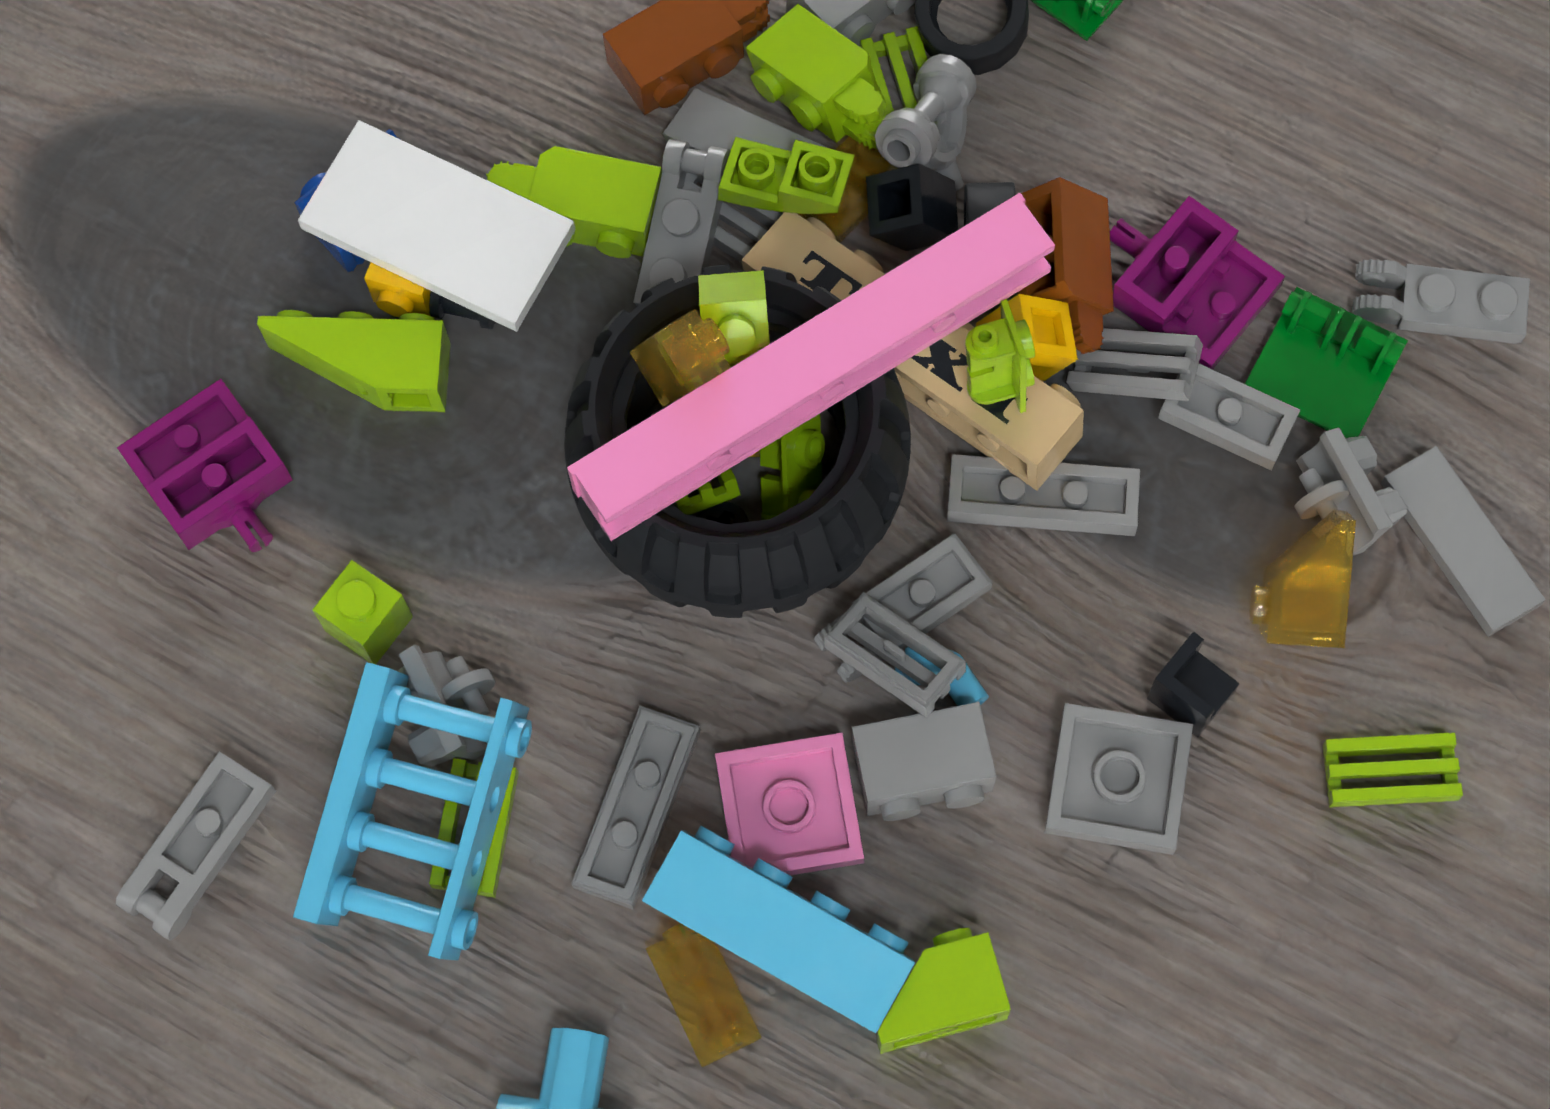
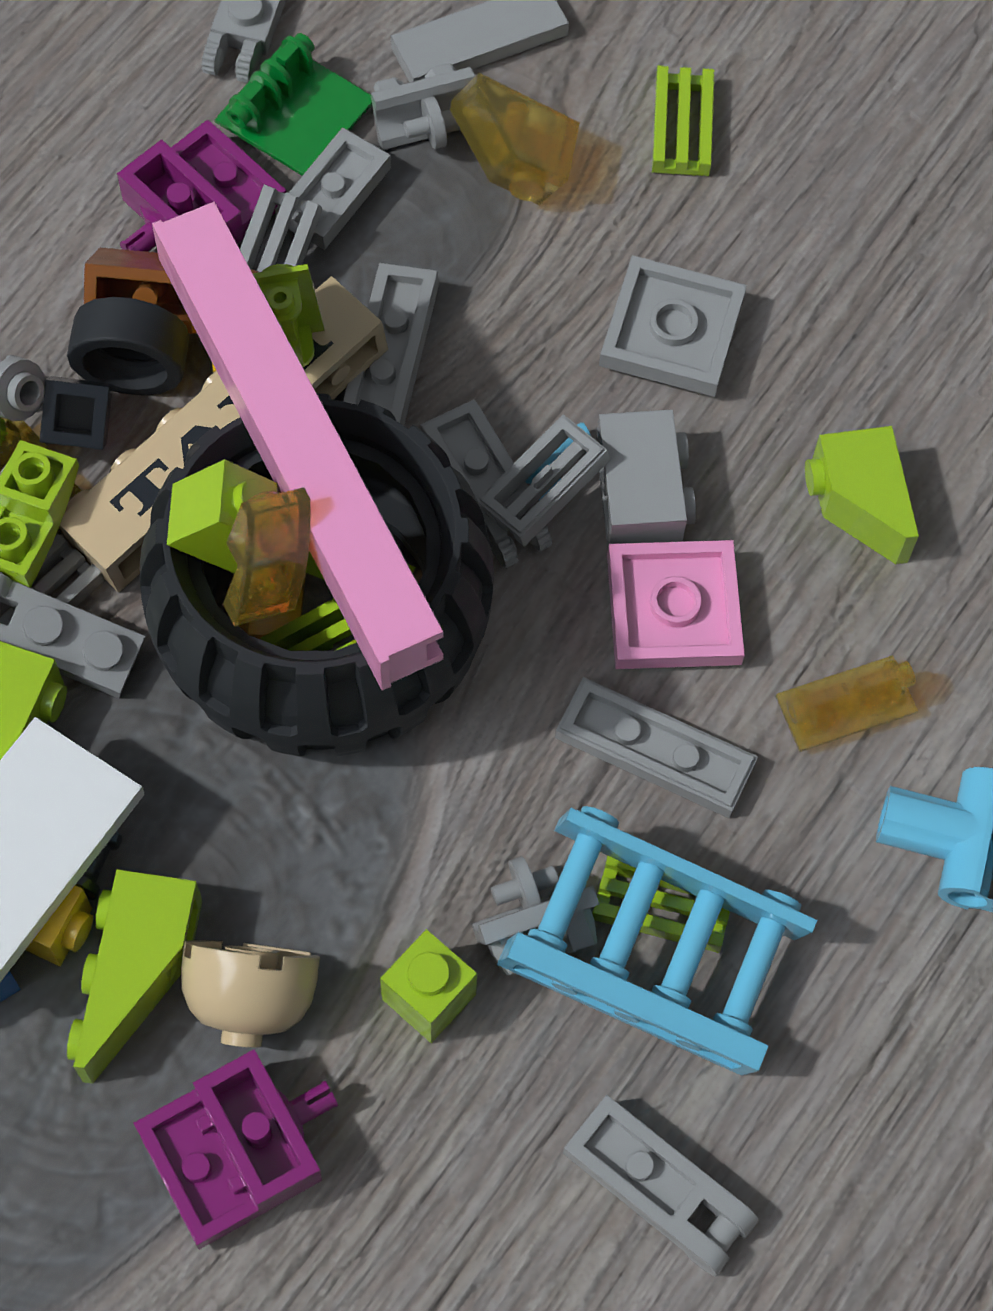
camera: 90 degrees left, 5 degrees down
medium azure brick [642,825,915,1033] -> none
black panel [1147,632,1240,738] -> none
none -> tan cylinder [181,940,320,1047]

